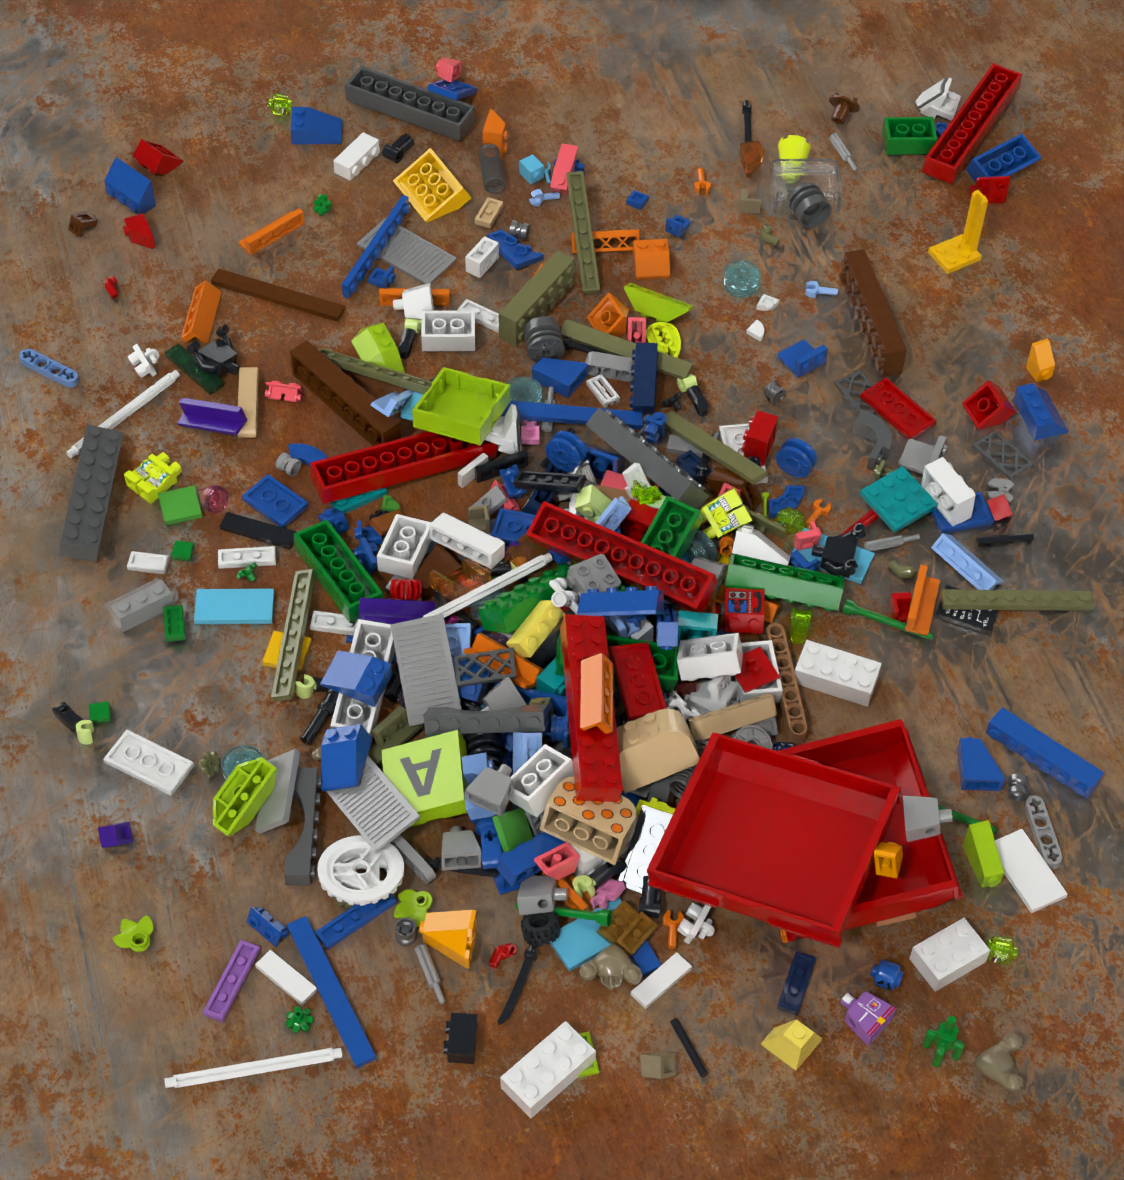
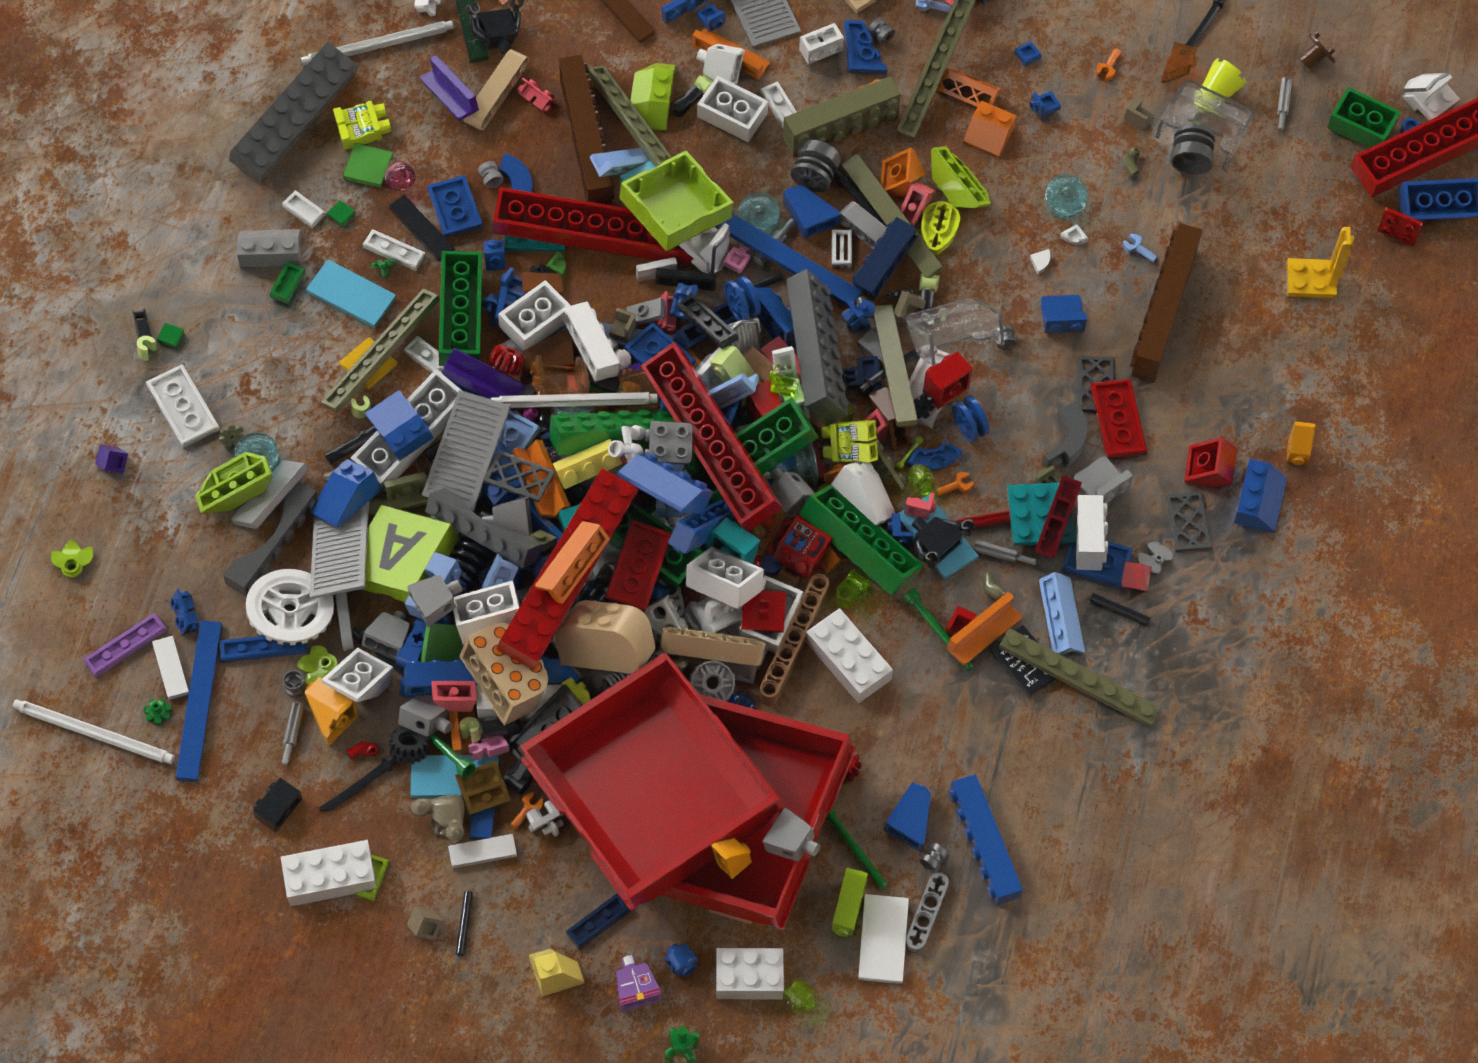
camera: 30 degrees right, 10 degrees up
none -> white slope [321,648,393,702]
none -> dark tan panel [894,291,926,319]
none -> clear windscreen [905,298,1005,365]
none -> dark red slope [1034,475,1082,559]

